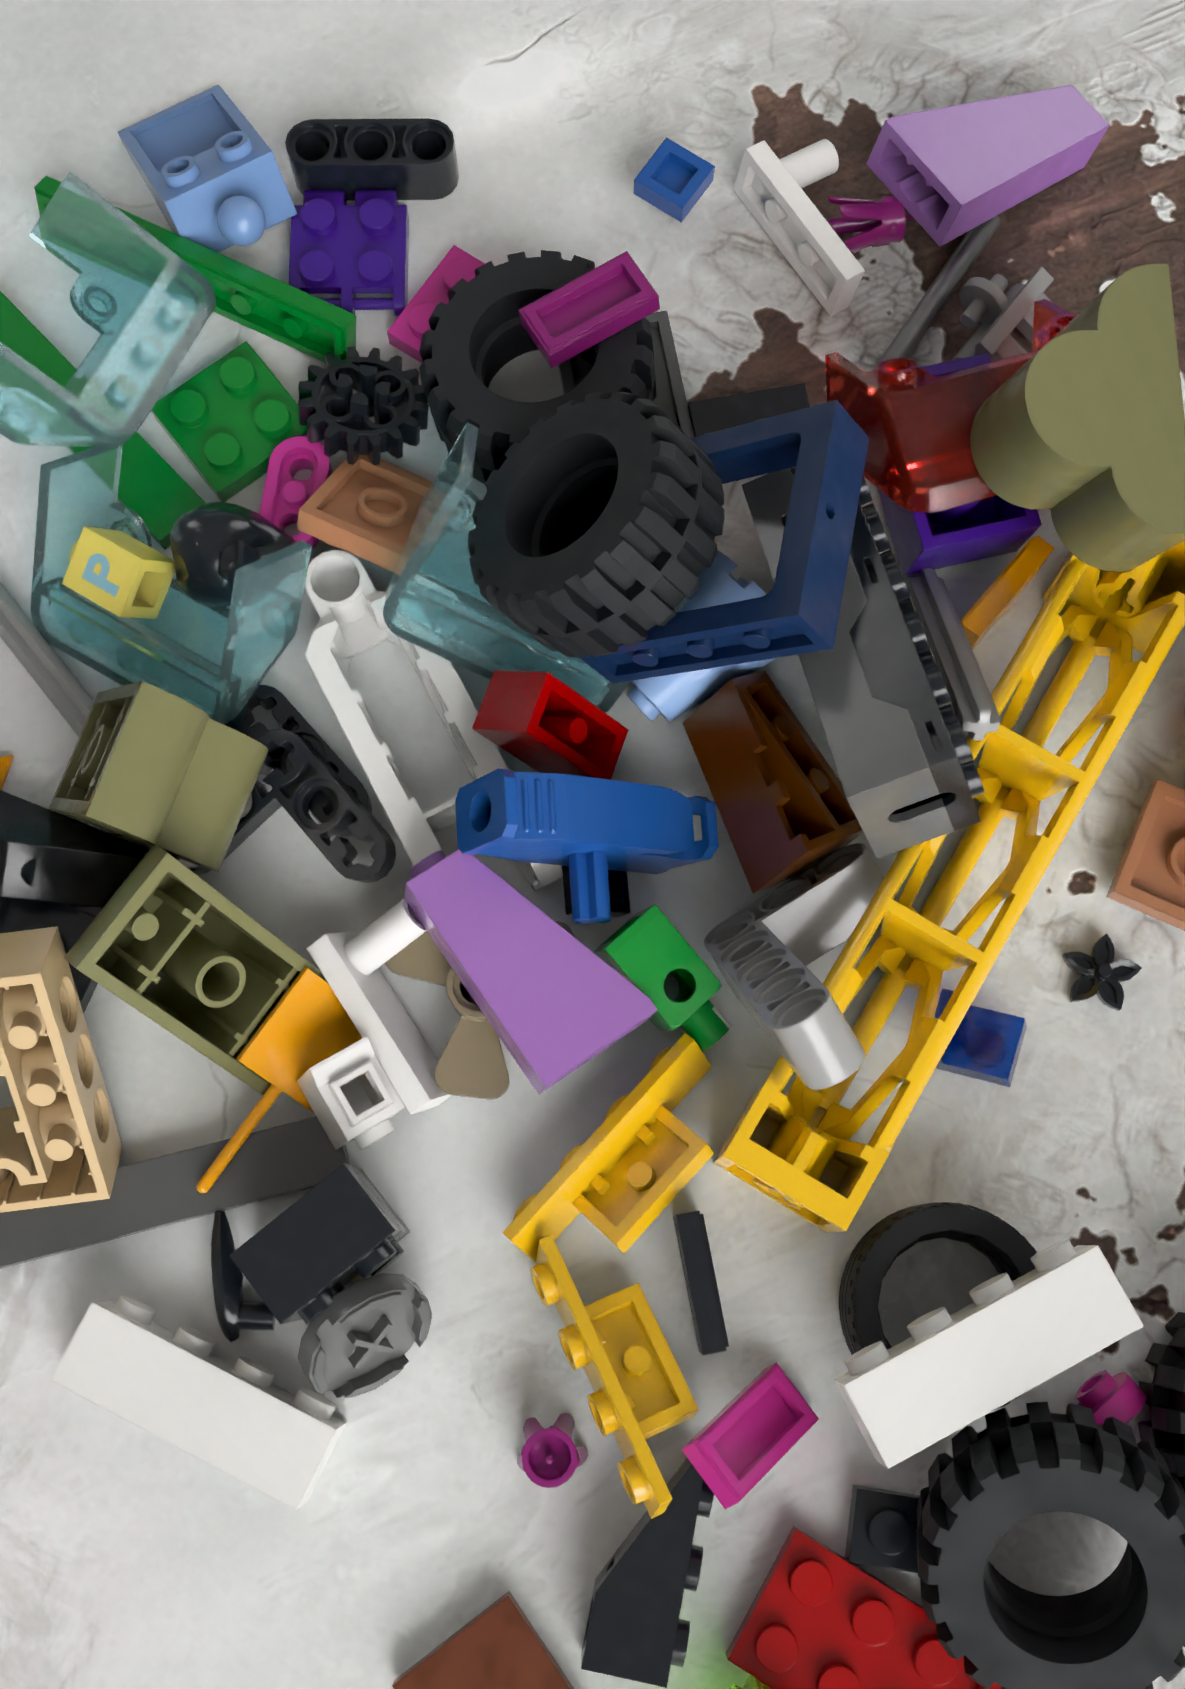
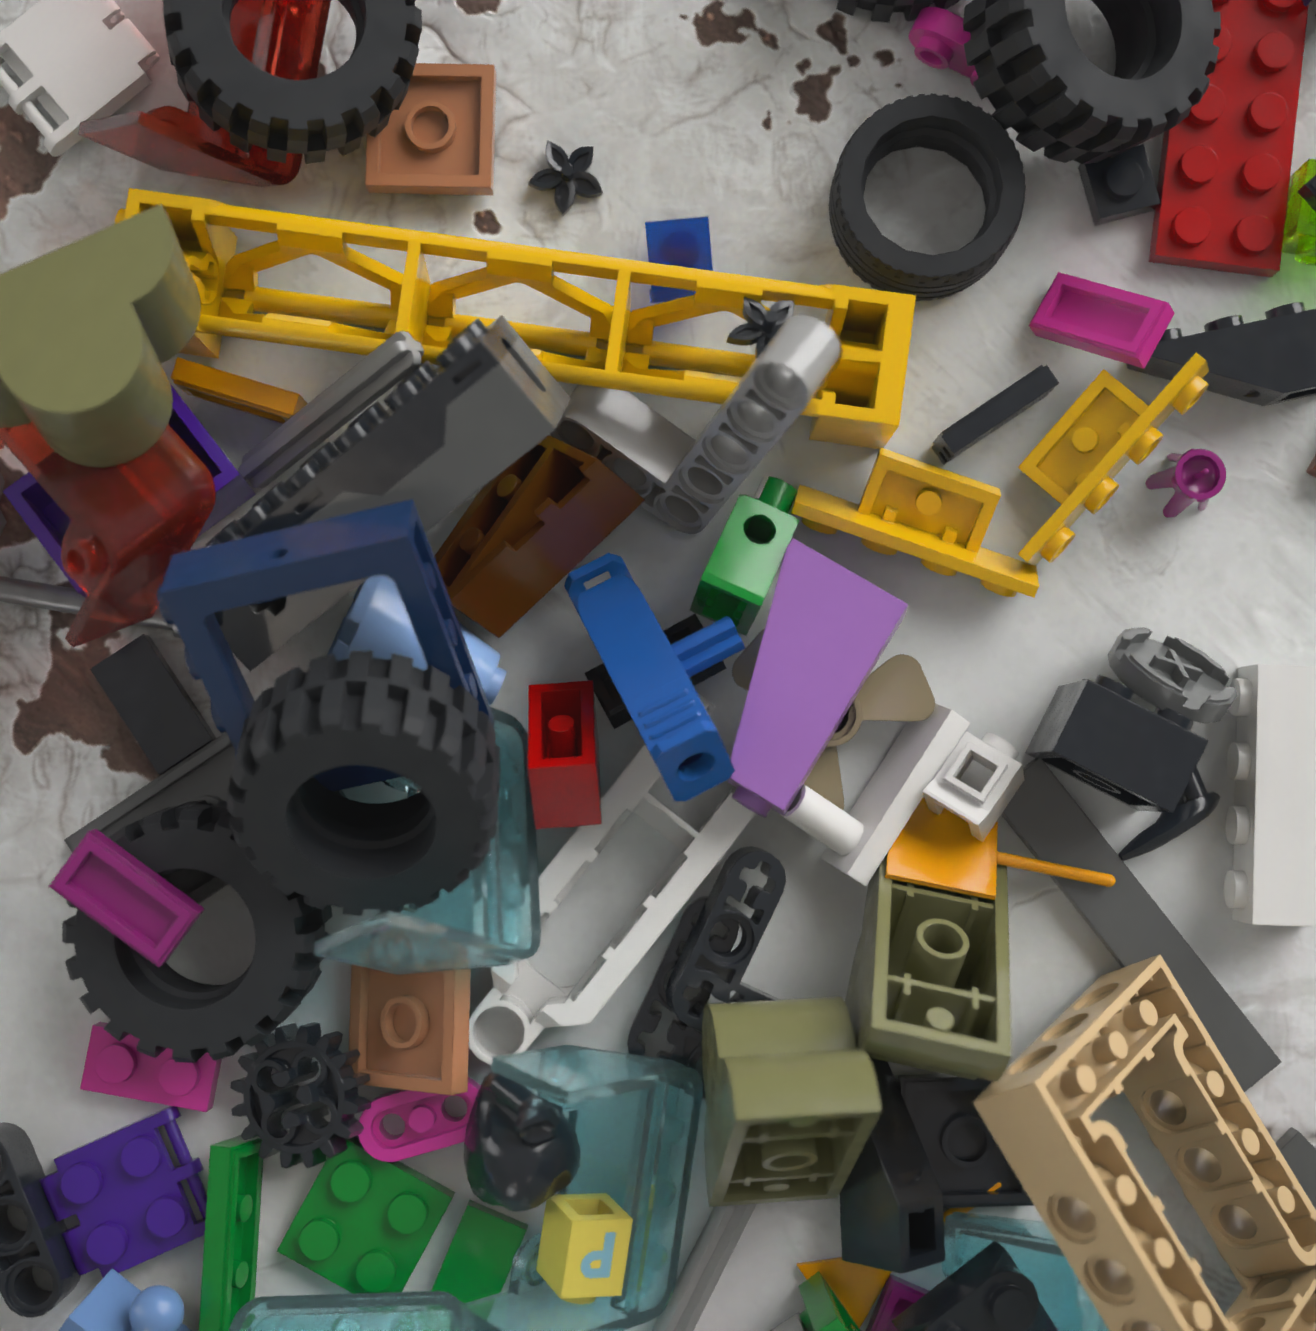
camera: 115 degrees left, 10 degrees up
white brick [834,1239,1144,1469] -> none
none -> black plant [726,297,794,359]

